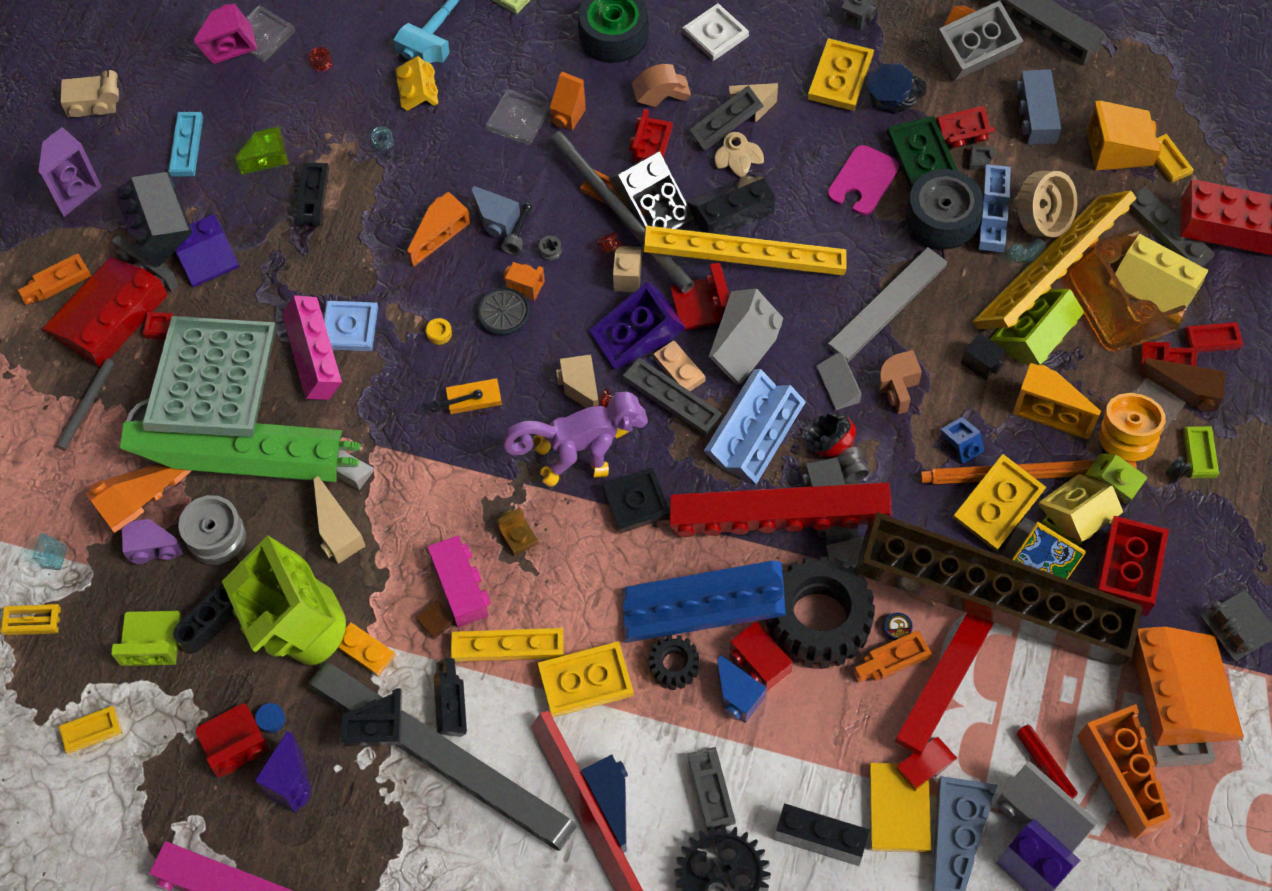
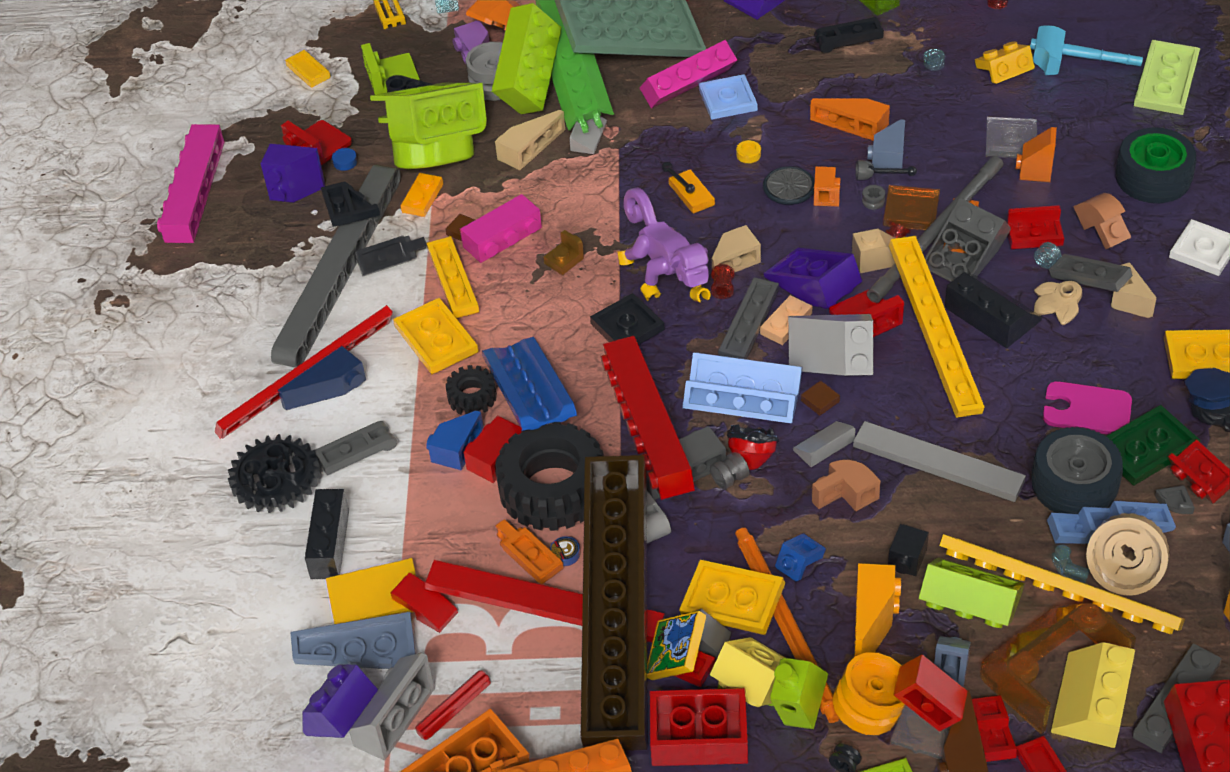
camera: 75 degrees right, 15 degrees down
none -> lime brick [491,3,562,114]
none -> reddish brown tile [801,380,840,416]
none -> clear orange tile [883,185,940,230]
none -> red brick [893,654,968,732]
none -> sand blue slope [934,636,971,688]
none -> clear light blue bush [1034,242,1061,269]

